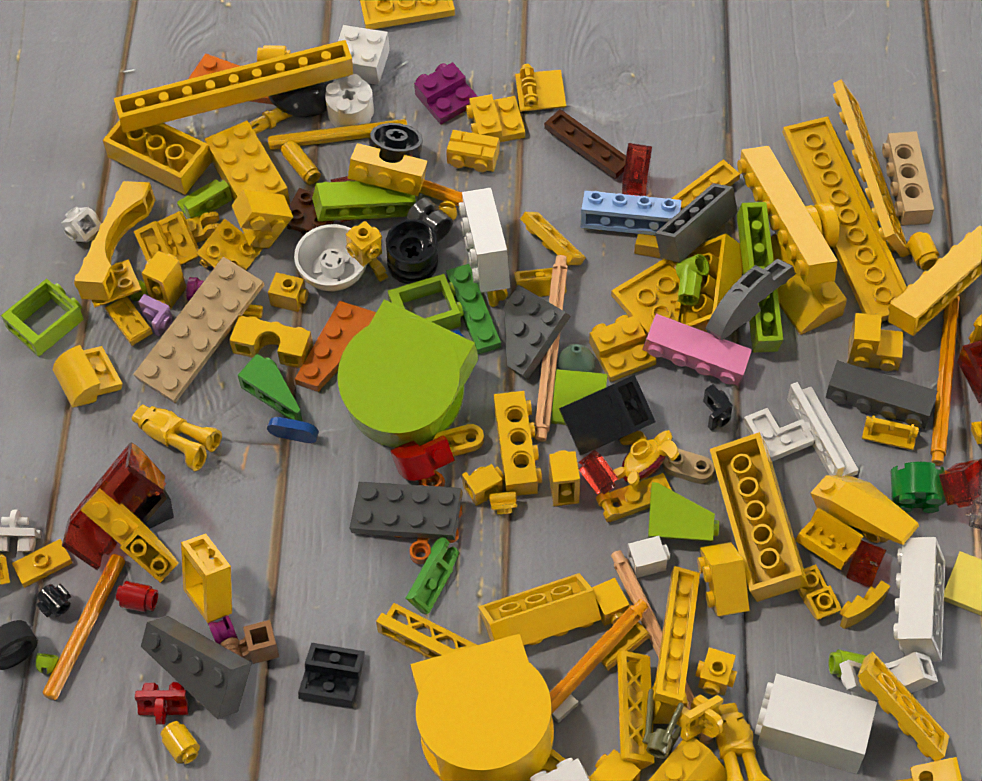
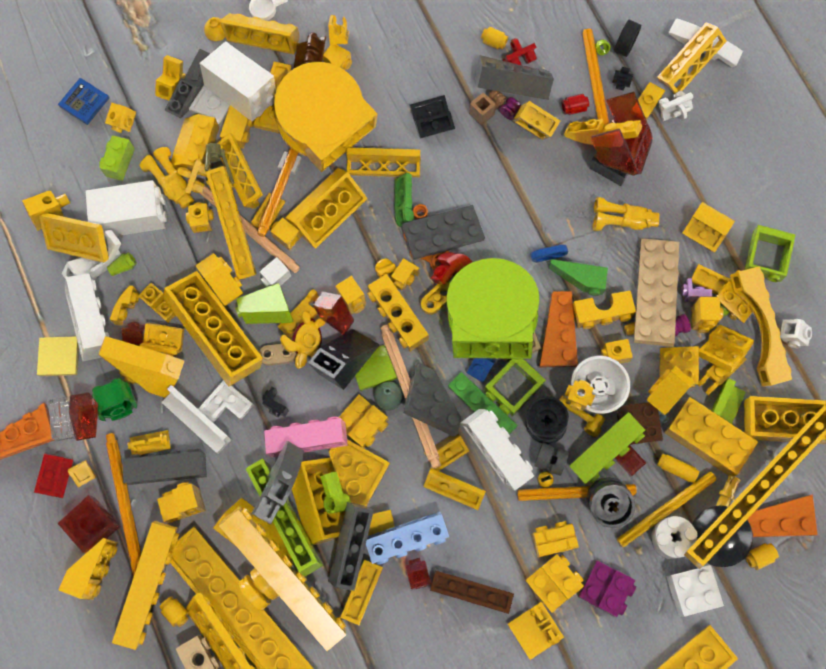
camera: 155 degrees right, 15 degrees up
yellow arch [347,143,428,196] -> none

